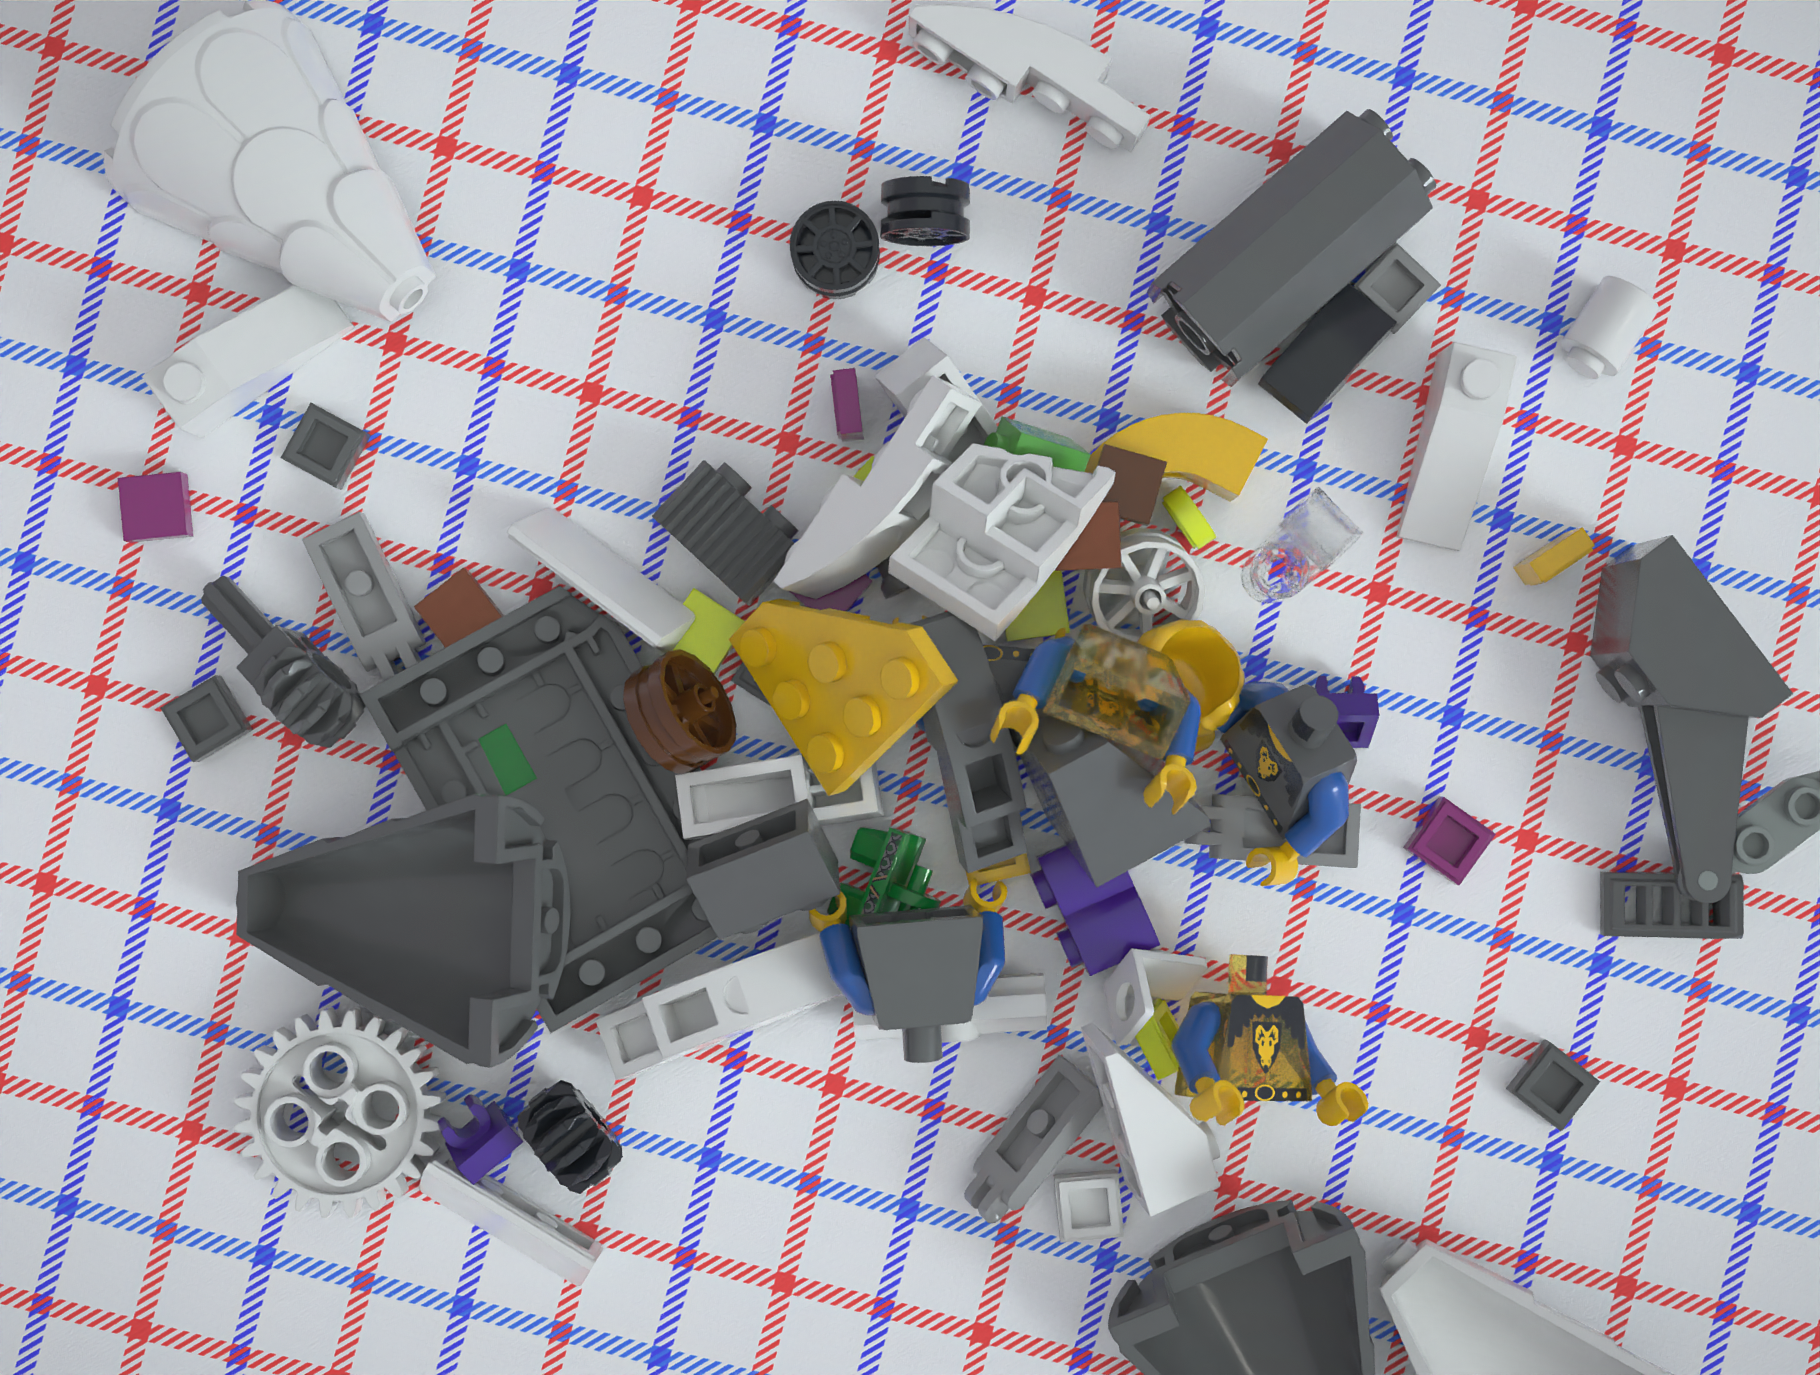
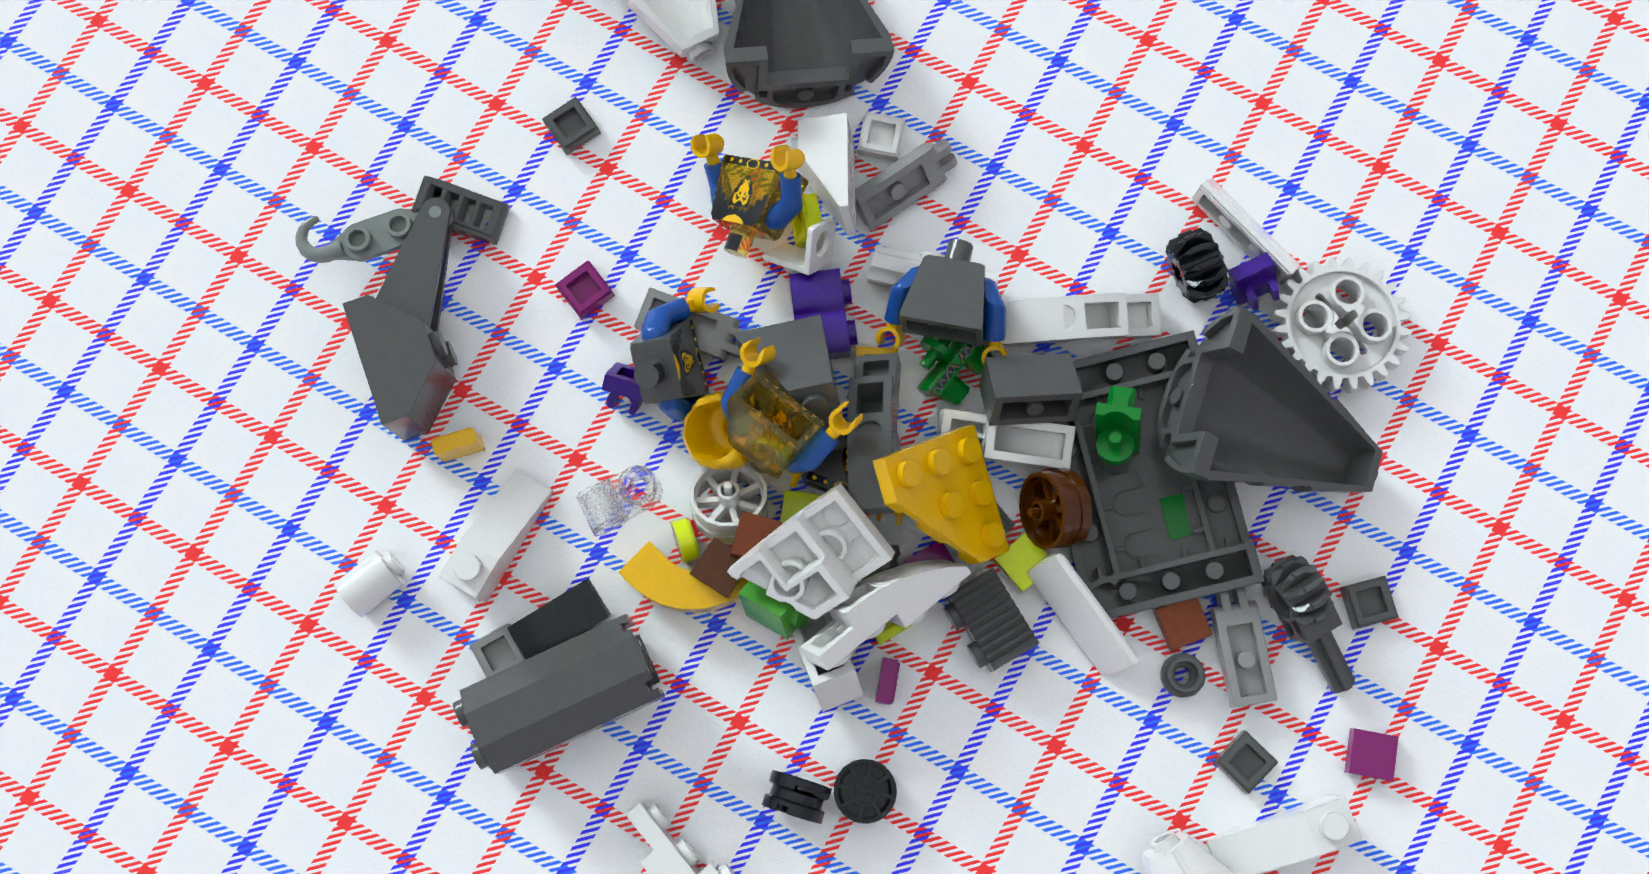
camera: 165 degrees left, 10 degrees down
none -> green hips [1095,386,1142,465]
none -> dark grey plate [1160,653,1205,698]

